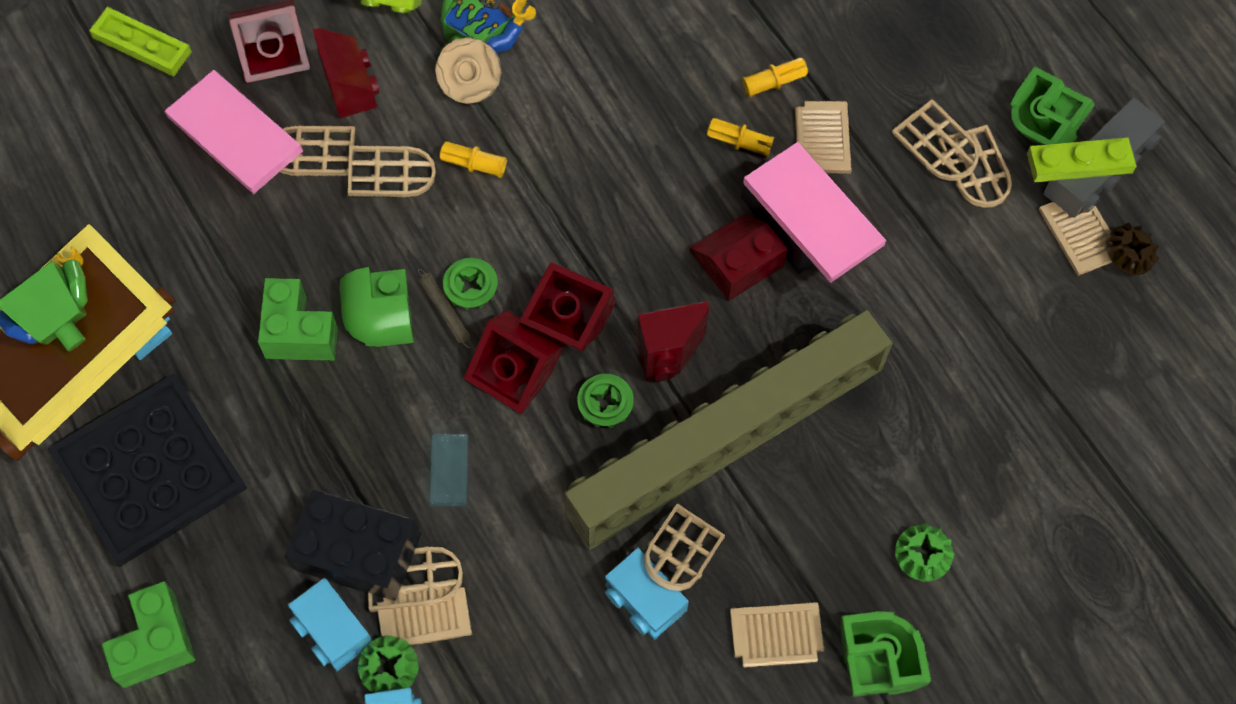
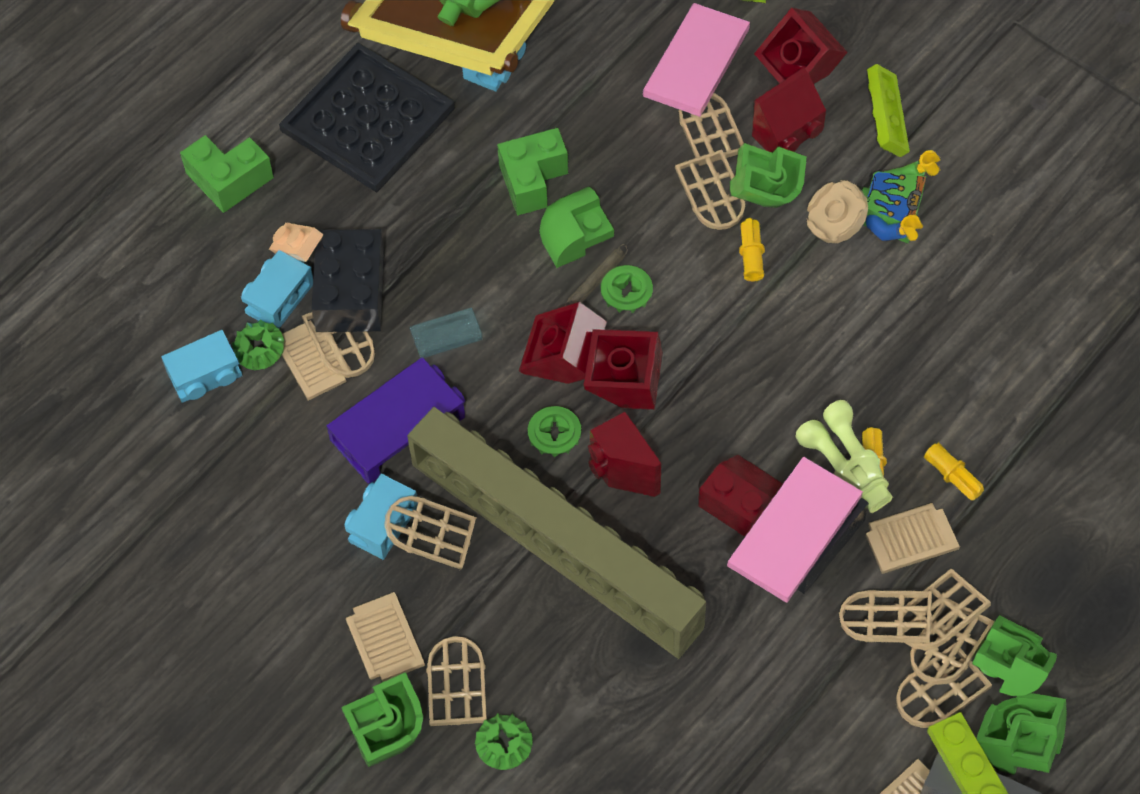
camera: 75 degrees right, 5 degrees down
none -> light nougat plate [269,223,323,262]
none -> dark purple panel [326,357,465,485]
none -> tan window [426,636,487,726]
none -> bright green brick [730,143,807,208]
none -> yellowish green piece [796,400,893,513]
none -> tan window [839,590,933,643]
none -> tan window [897,569,991,650]
none -> bright green brick [972,615,1057,696]

